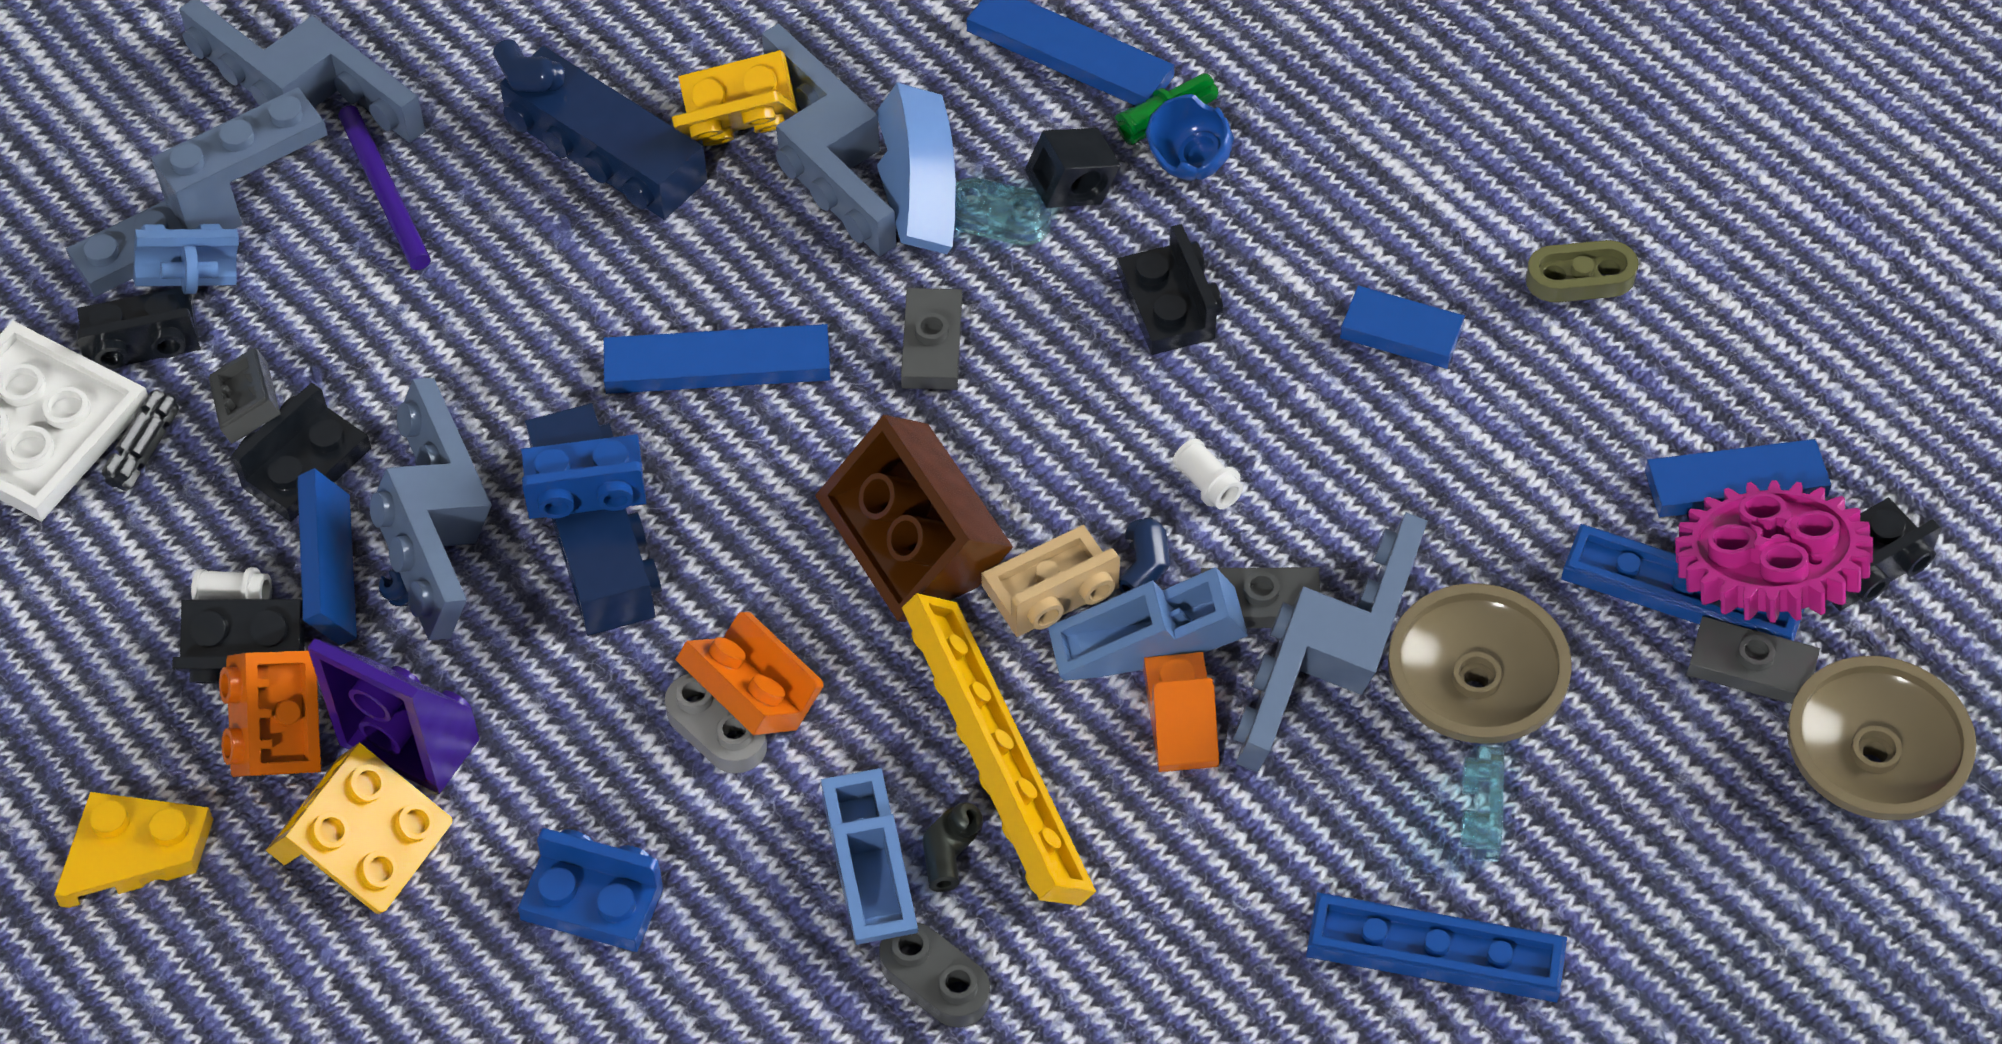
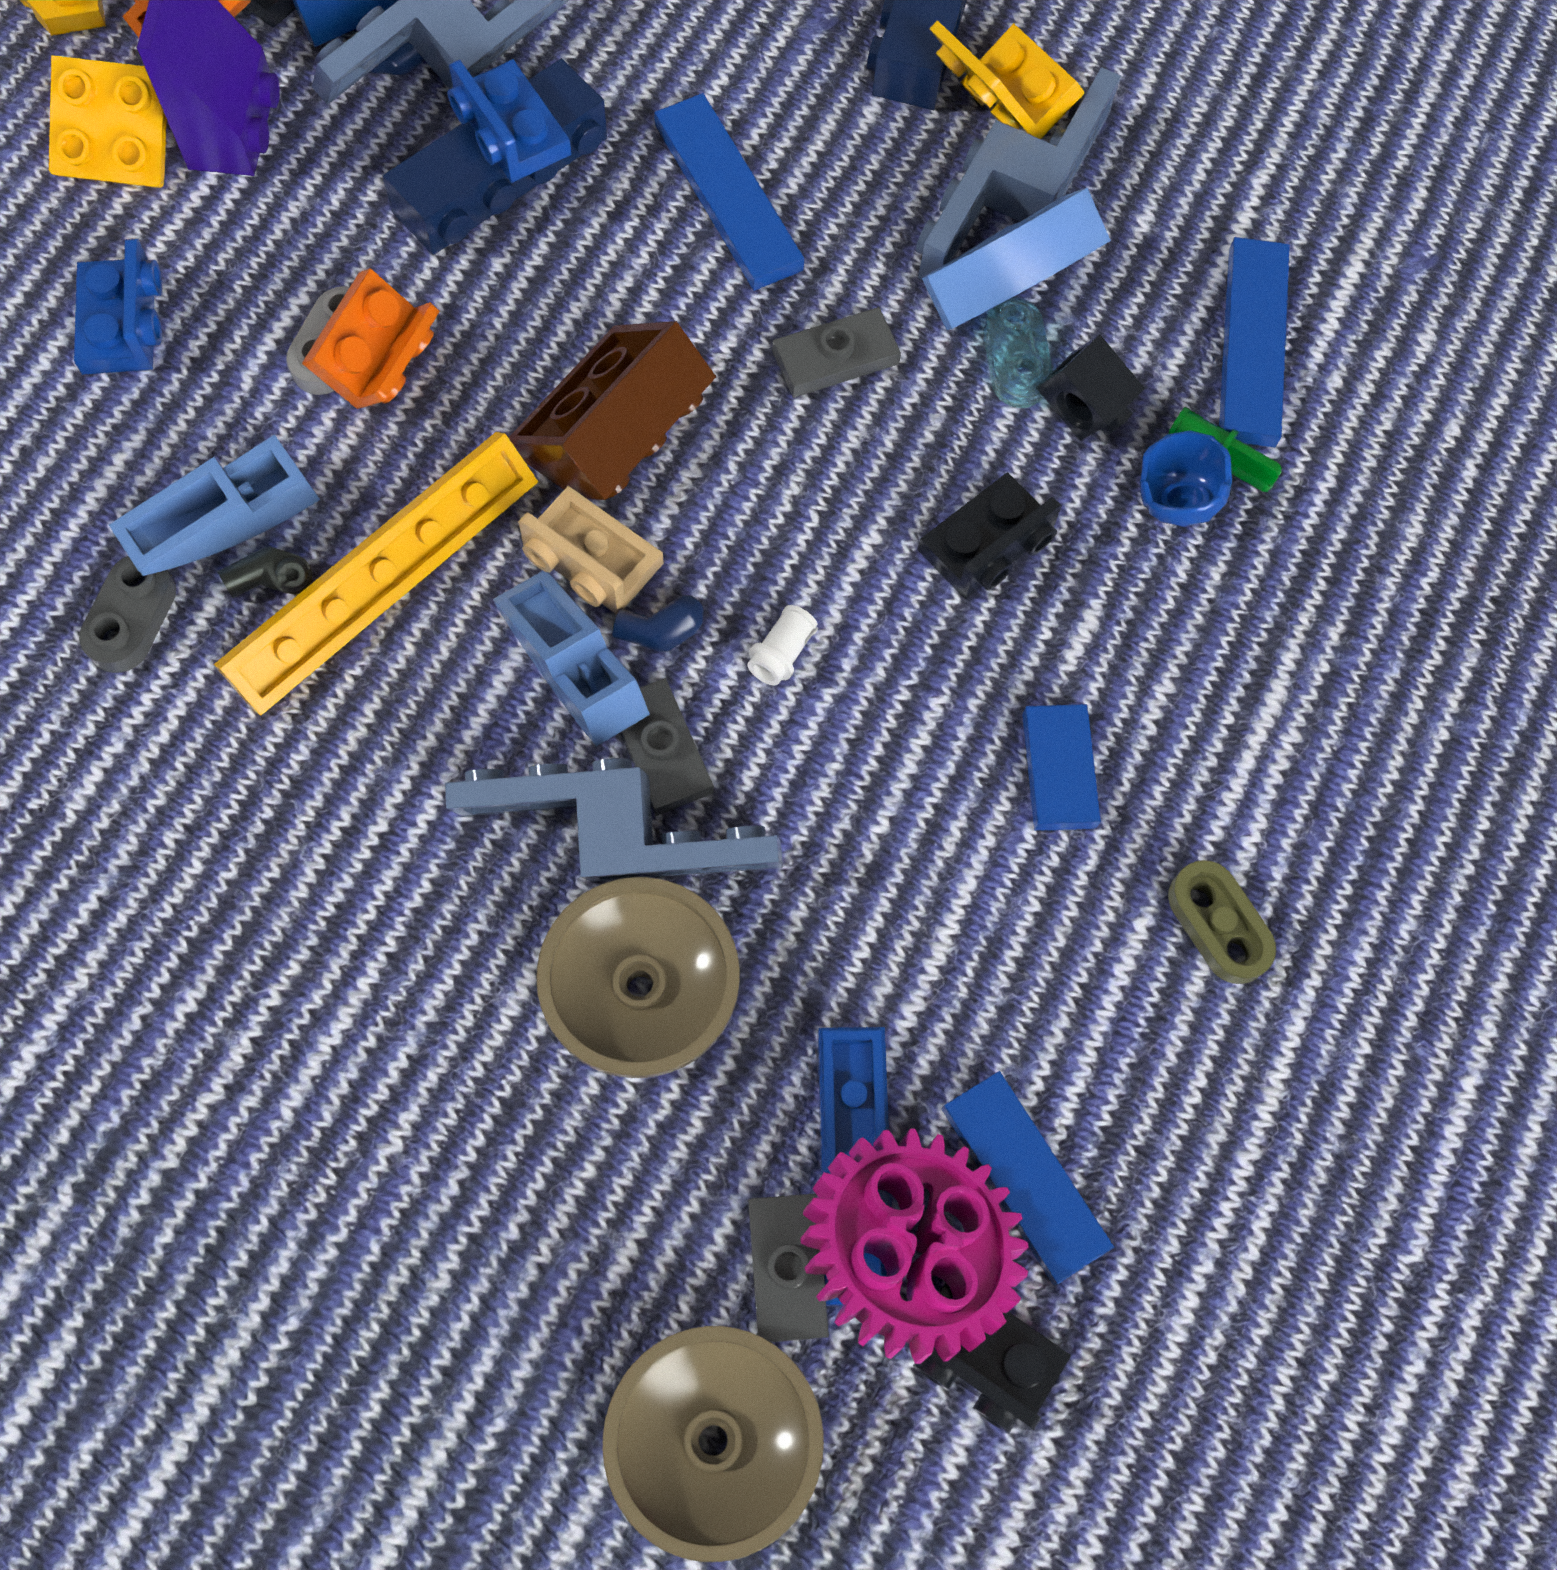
camera: 60 degrees right, 15 degrees up
orange slope [1143,652,1219,772] -> none
blue tile [1306,892,1567,1003] -> none
clear light blue plate [1460,746,1504,862] -> none

